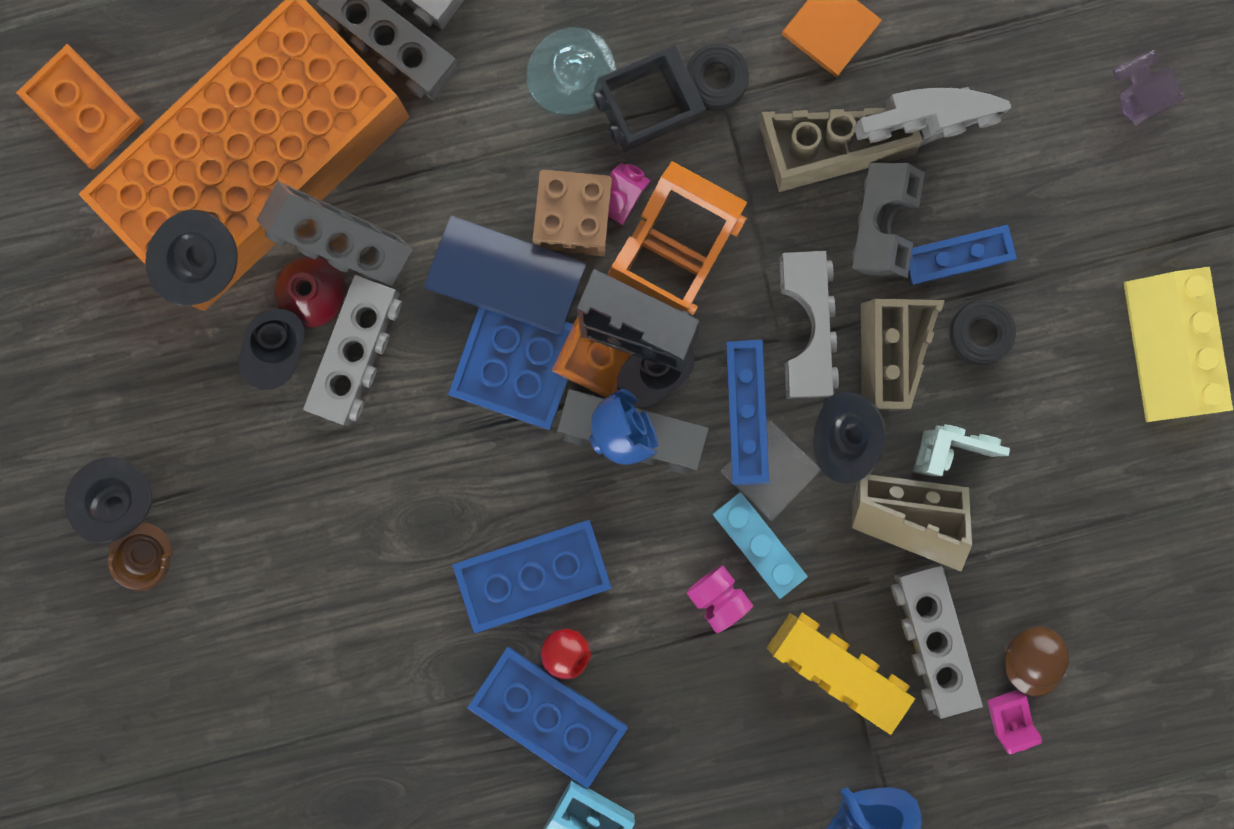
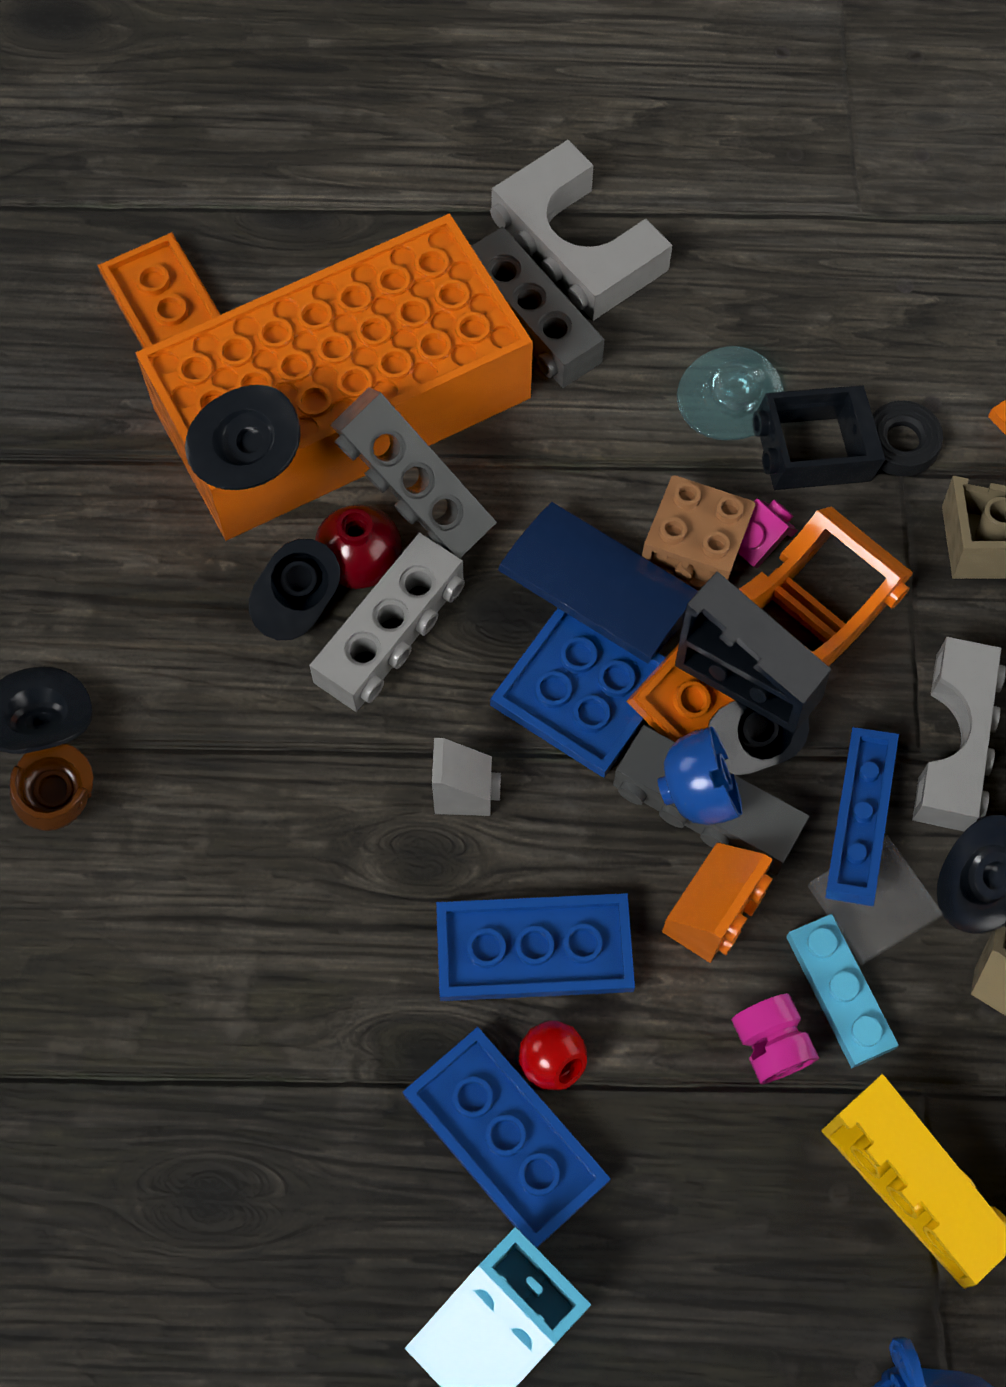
camera: 15 degrees right, 20 degrees down
none -> light grey slope [432,738,501,816]
none -> orange slope [662,843,773,963]

